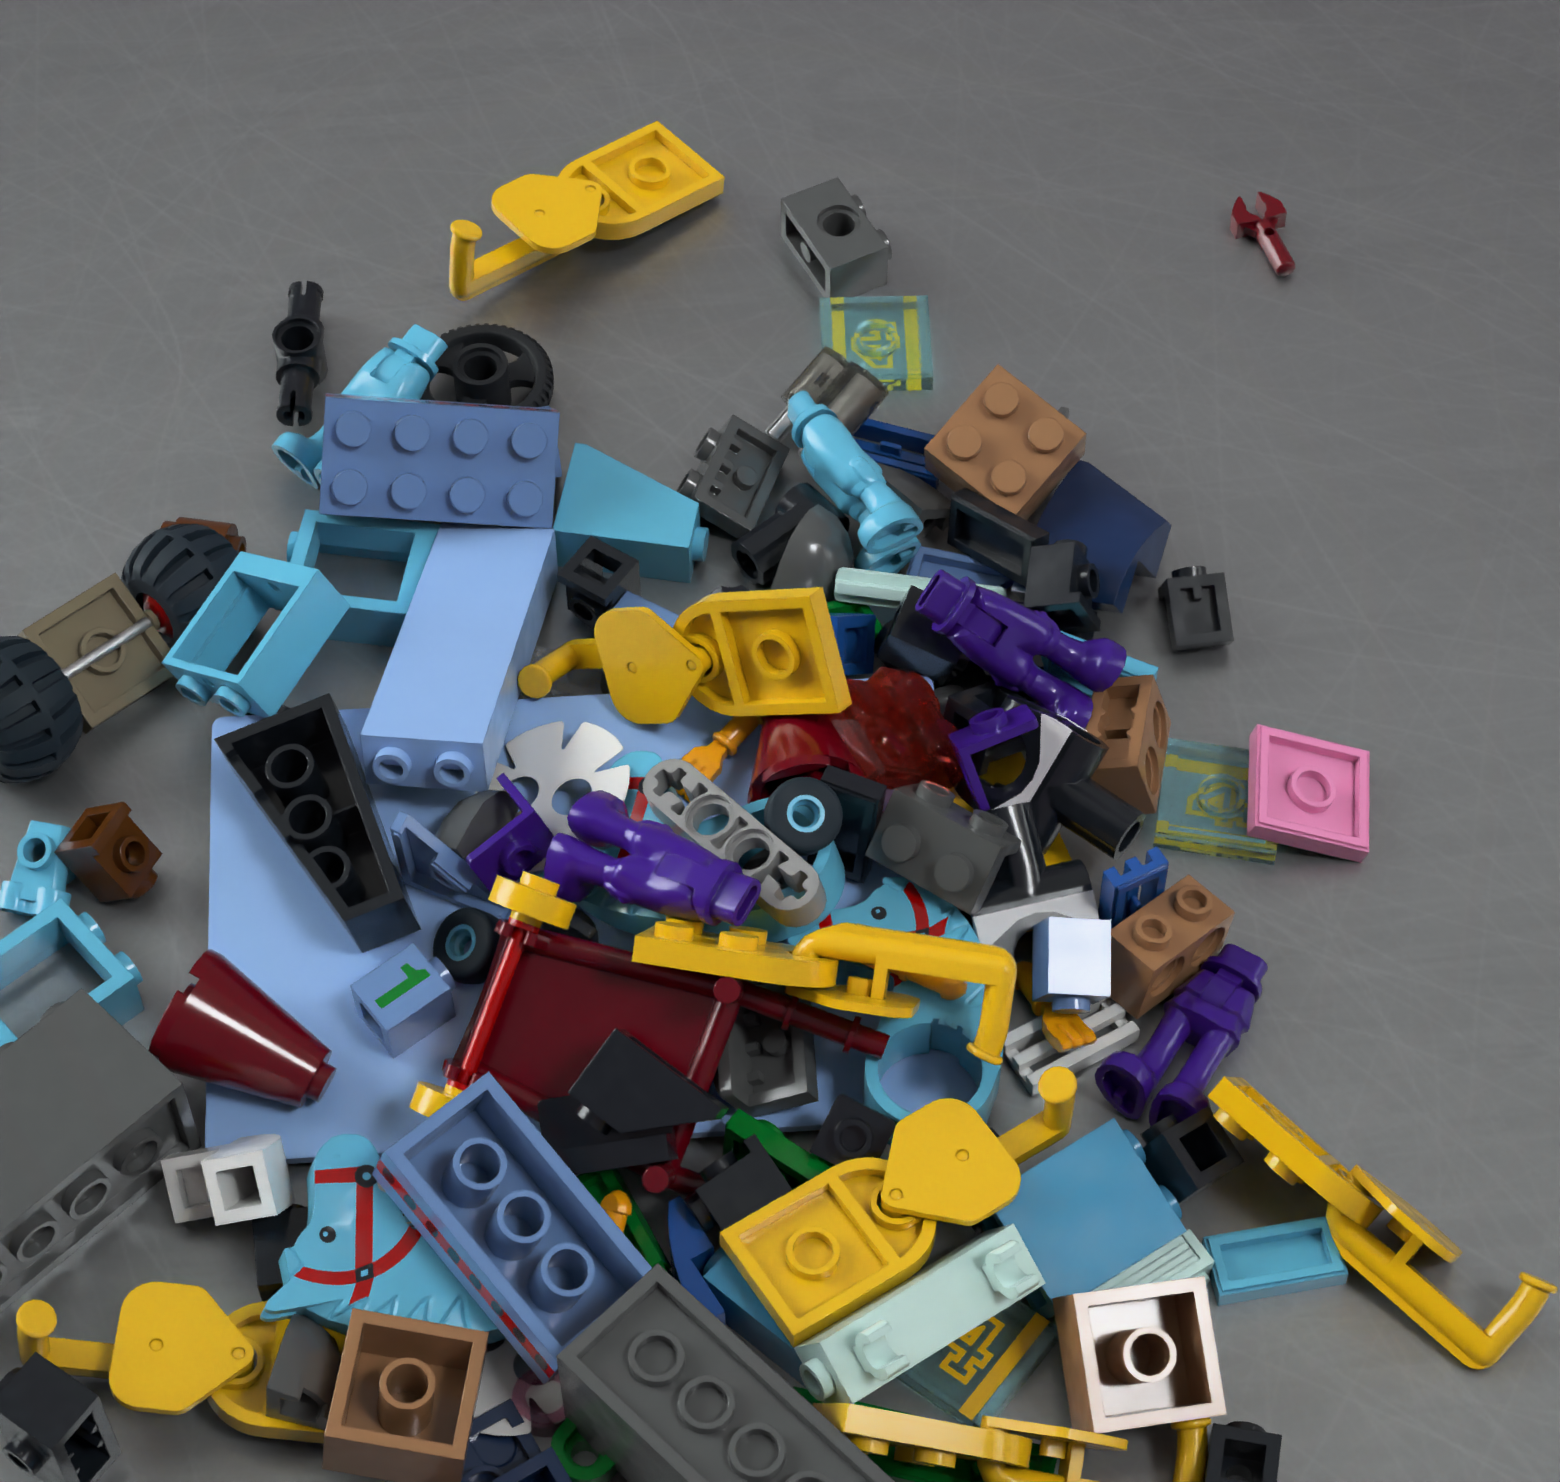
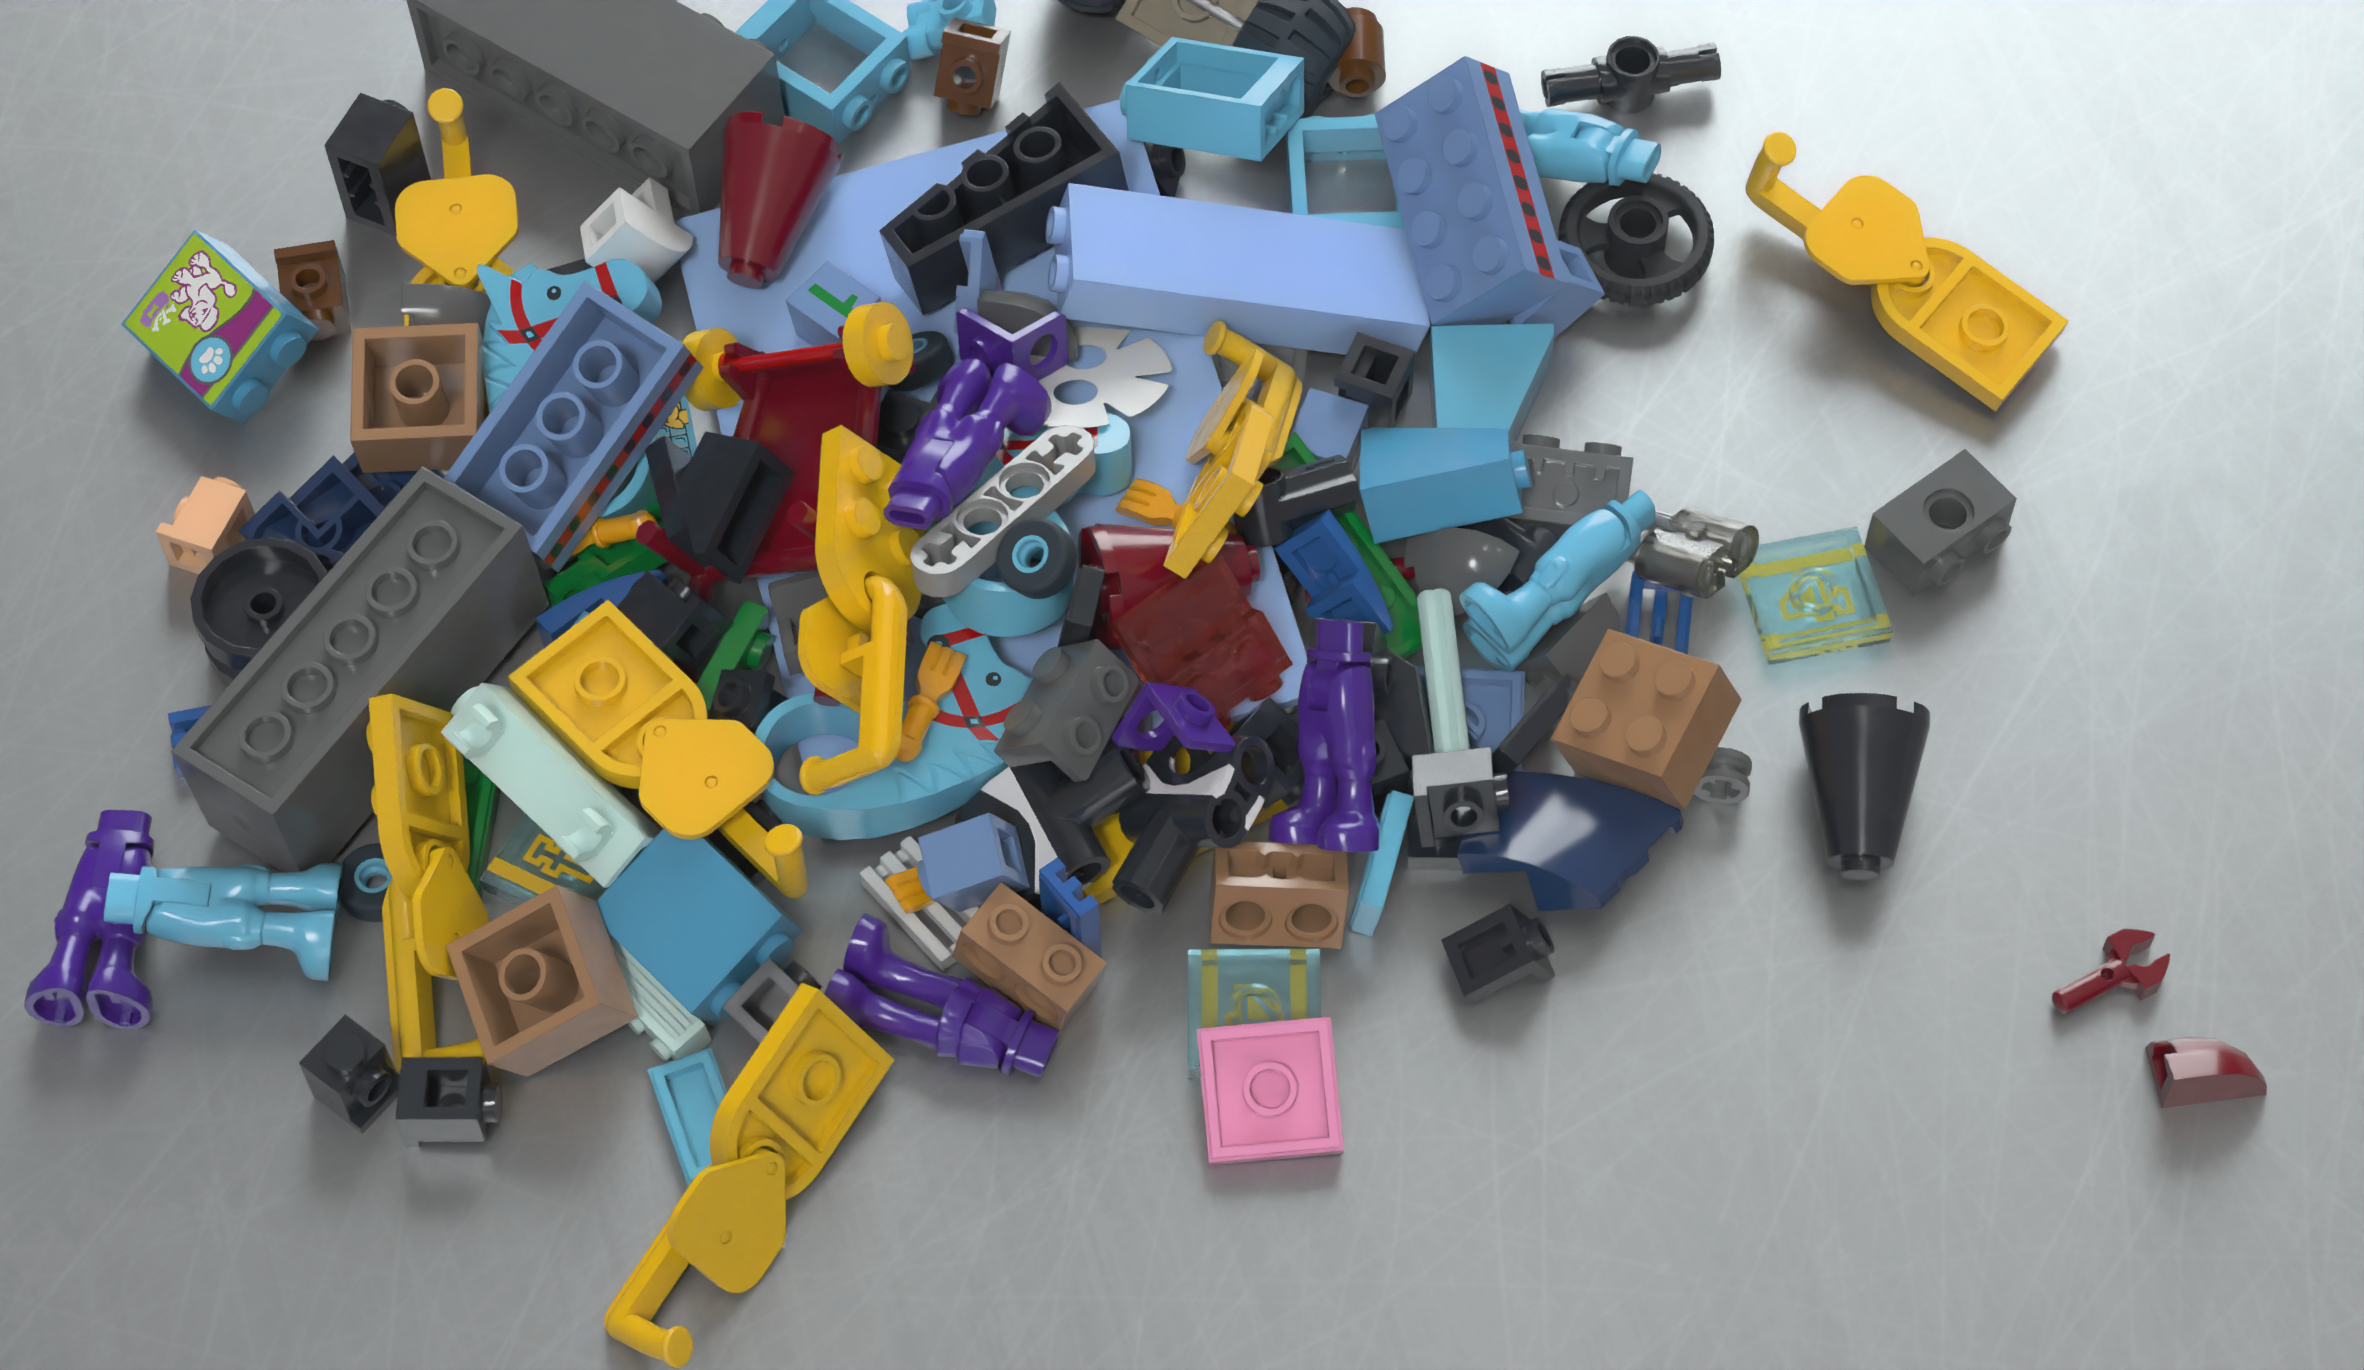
camera: 80 degrees right, 5 degrees up
none -> dark azure slope [1360,427,1532,544]
none -> black cone [1799,693,1930,881]
none -> brick [2145,1037,2267,1108]

